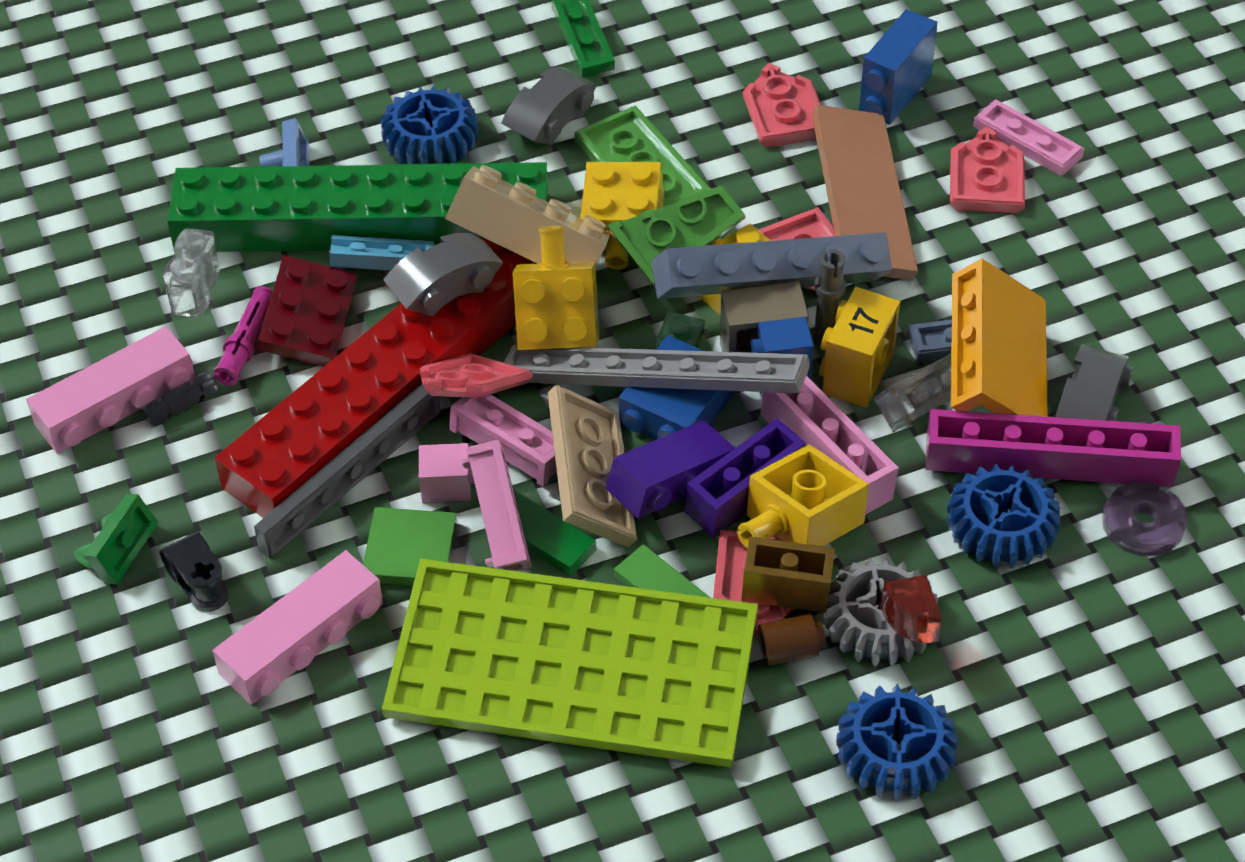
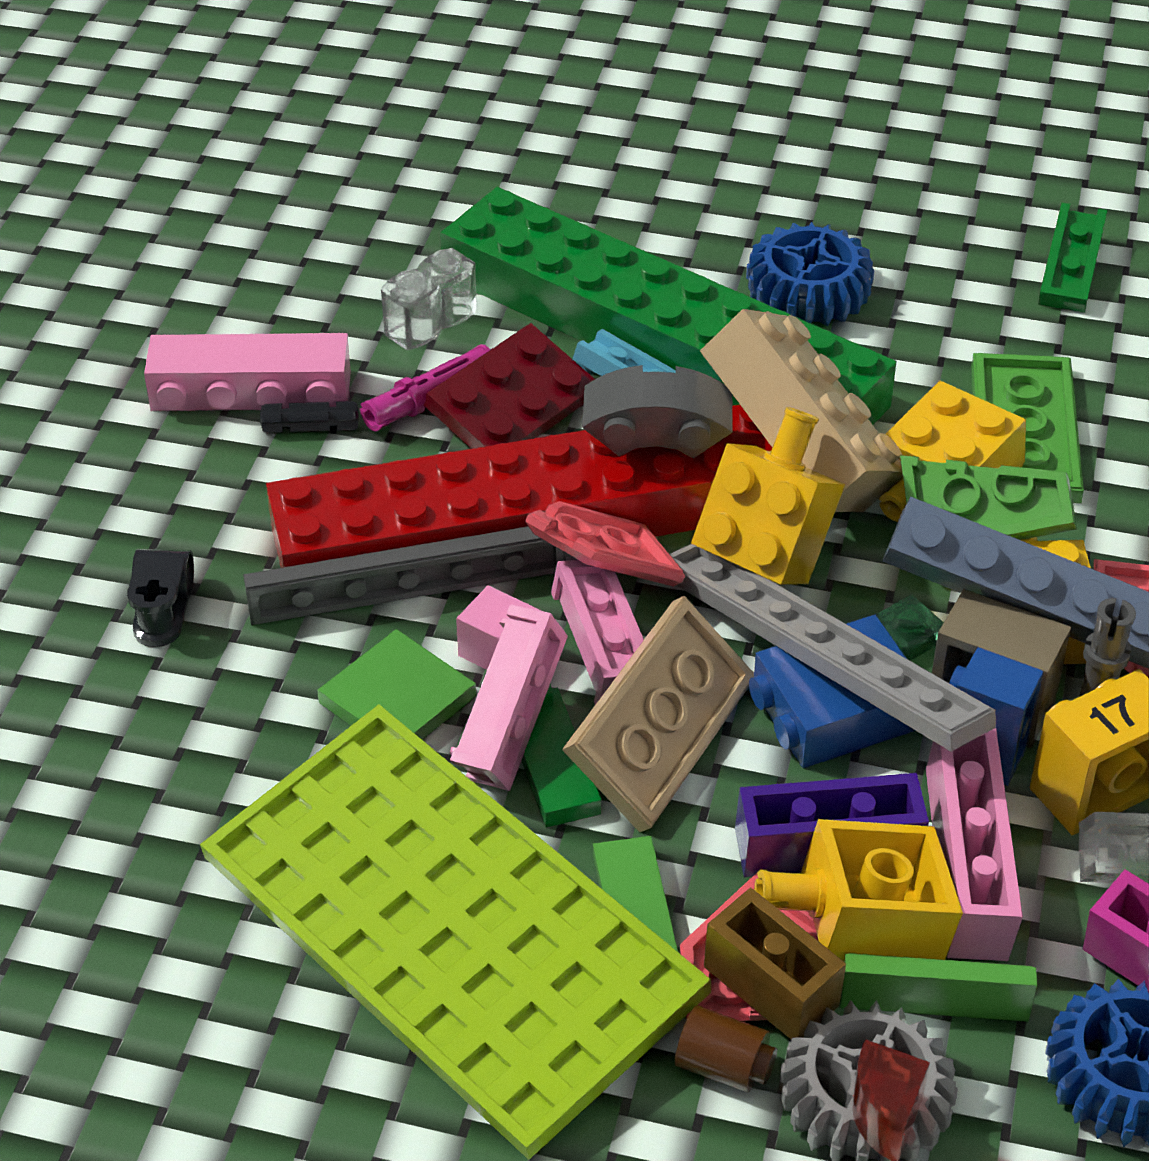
camera: 35 degrees right, 5 degrees down
green tile [74,494,159,585] -> none
bright pink brick [212,550,383,705] -> none
medium blue tile [260,118,310,167] -> none
dark grey brick [501,67,597,146] -> none
dark purple brick [605,420,735,518] -> none
none -> bright green tile [840,953,1037,1022]

